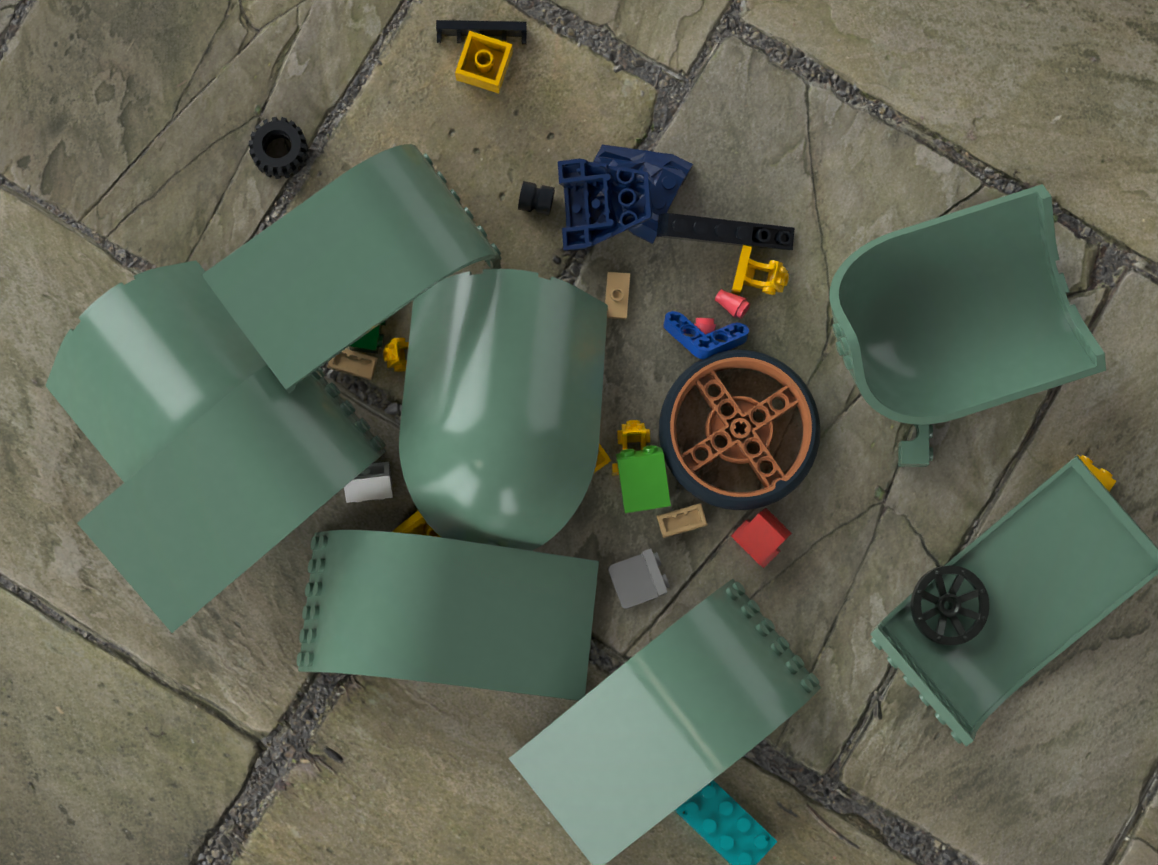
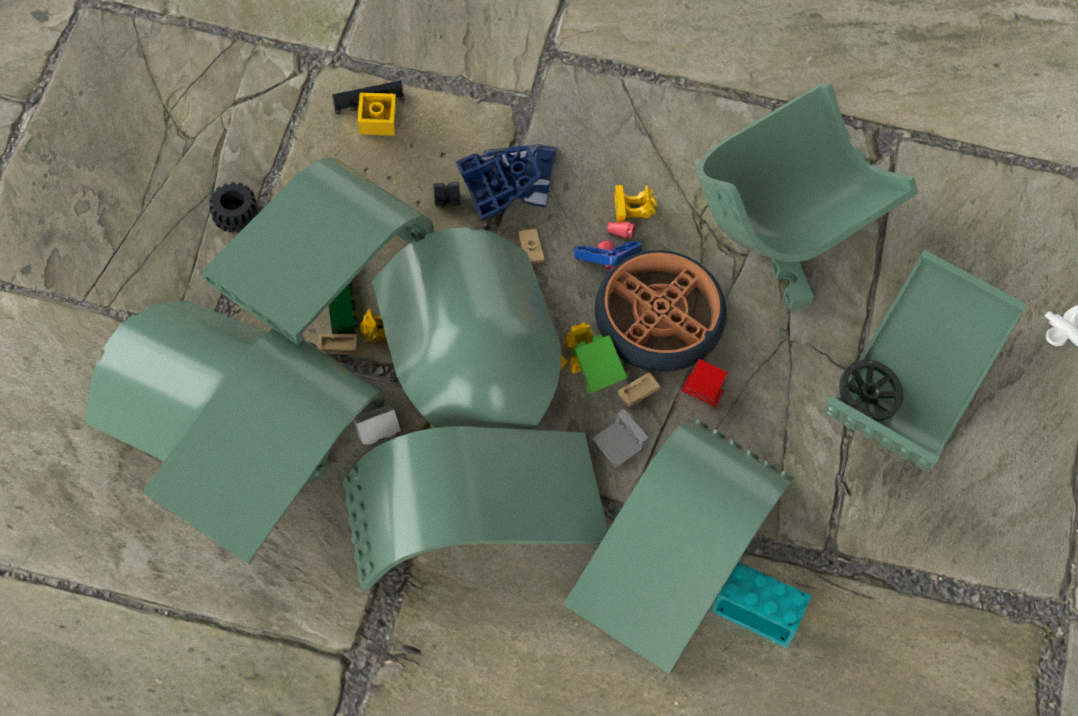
camera: 20 degrees left, 20 degrees down
black slope [657,213,795,250] -> none

